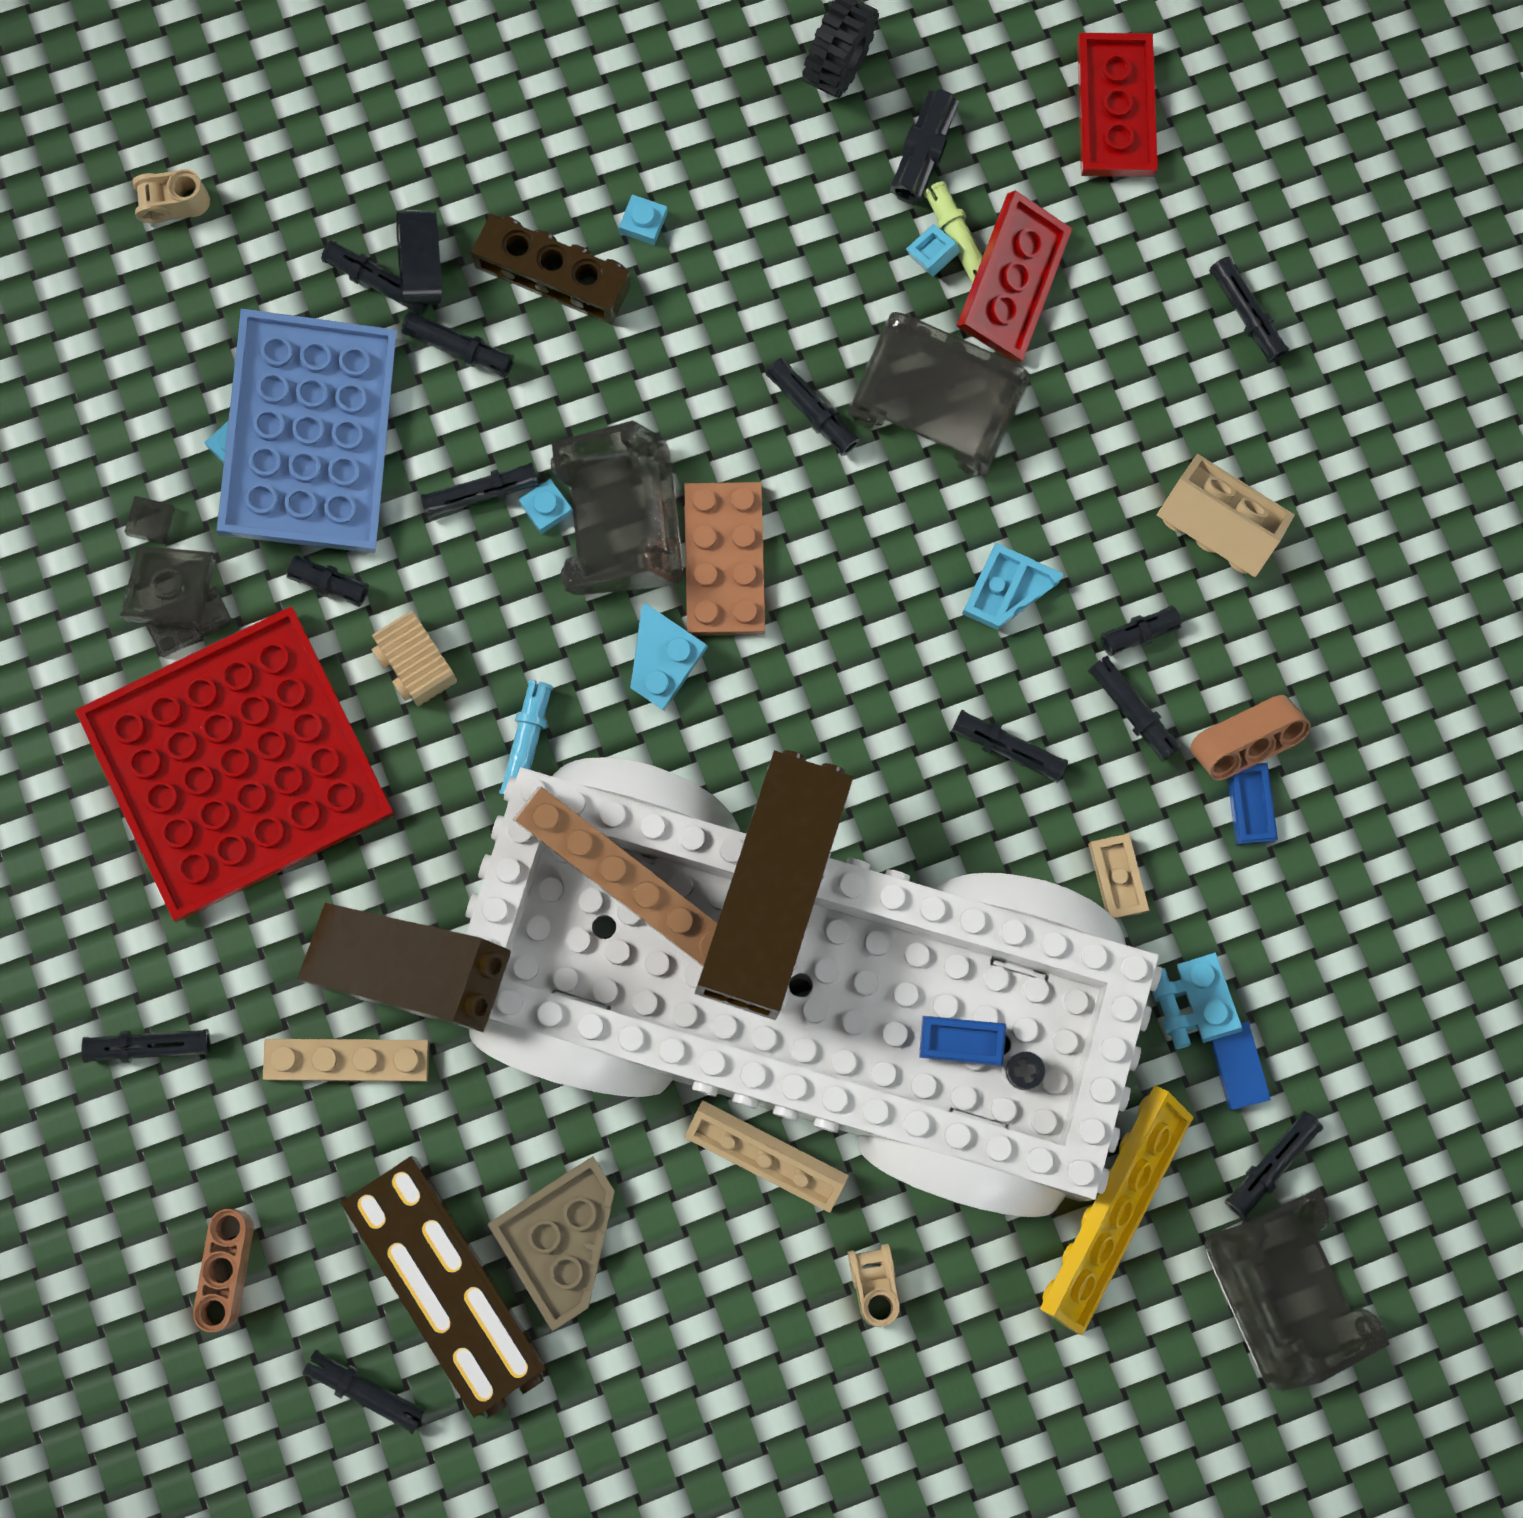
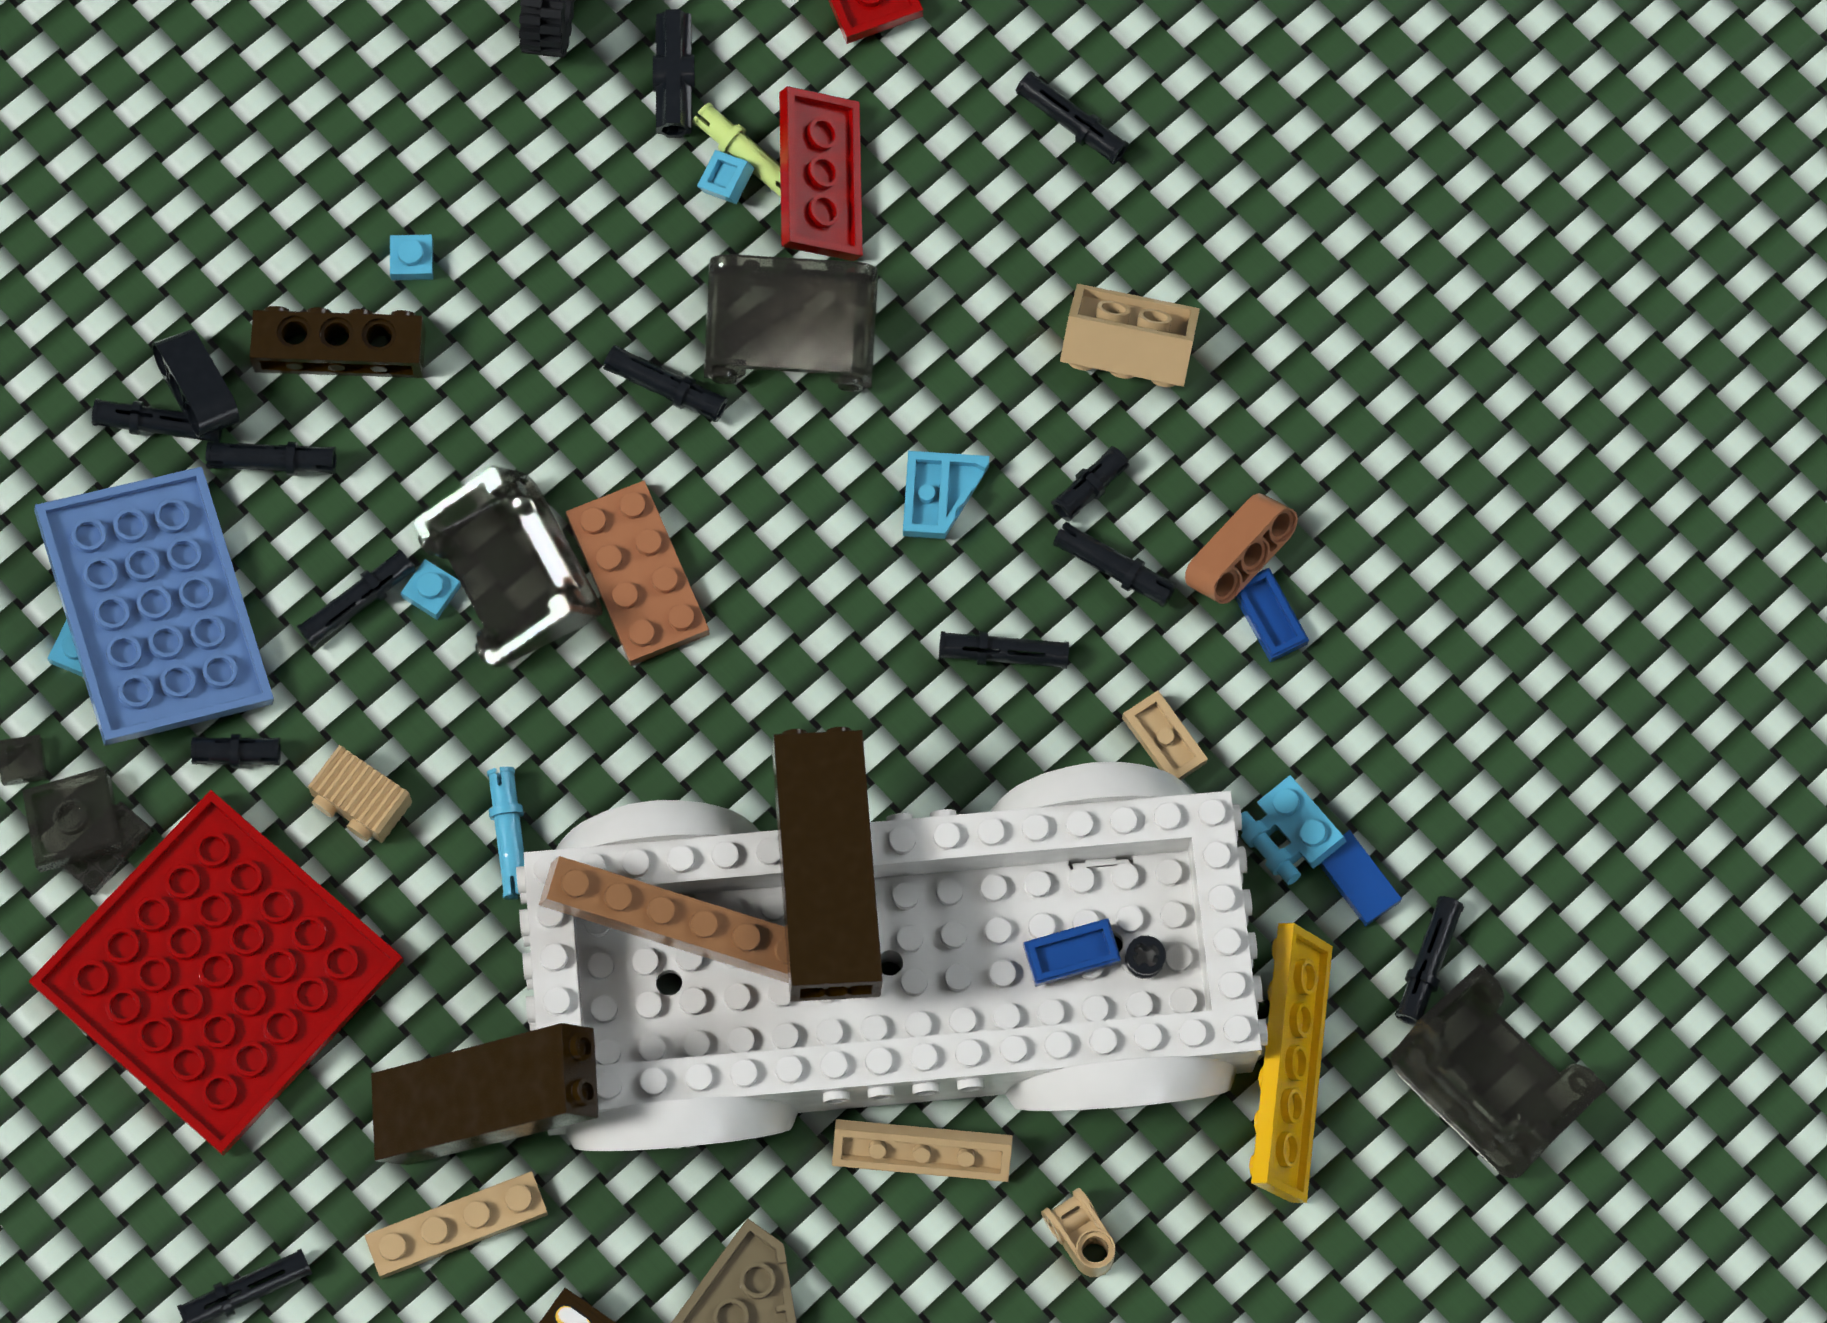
camera: 20 degrees left, 5 degrees down
medium azure wing [630,603,708,711] -> none

